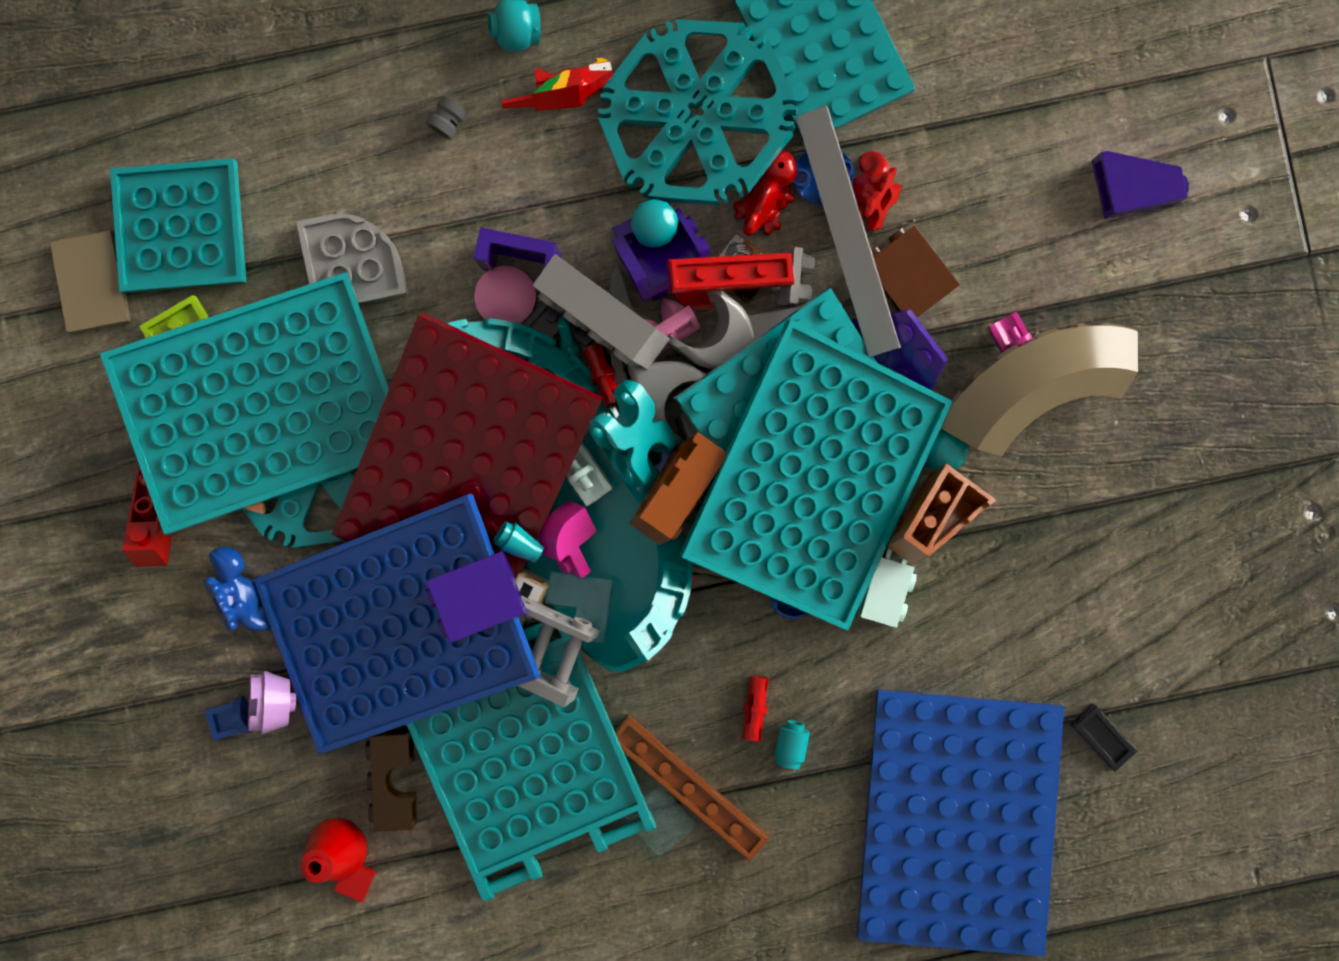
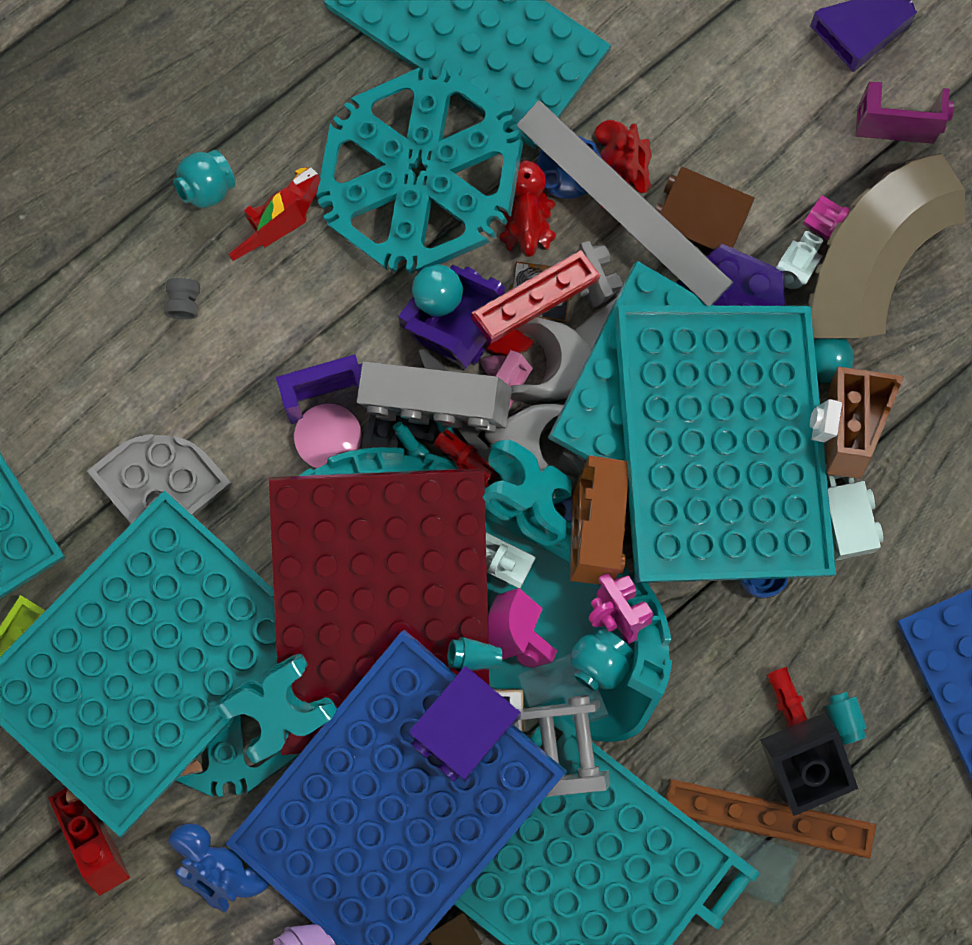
camera: 30 degrees left, 10 degrees down
none -> teal piece [216,653,337,763]
none -> teal piece [570,627,634,692]
none -> dark pink hips [589,573,653,644]
none -> black brick [760,712,859,816]
none -> light aqua hips [776,231,823,289]
none -> white plate [810,399,842,442]
none -> magenta panel [855,81,954,144]

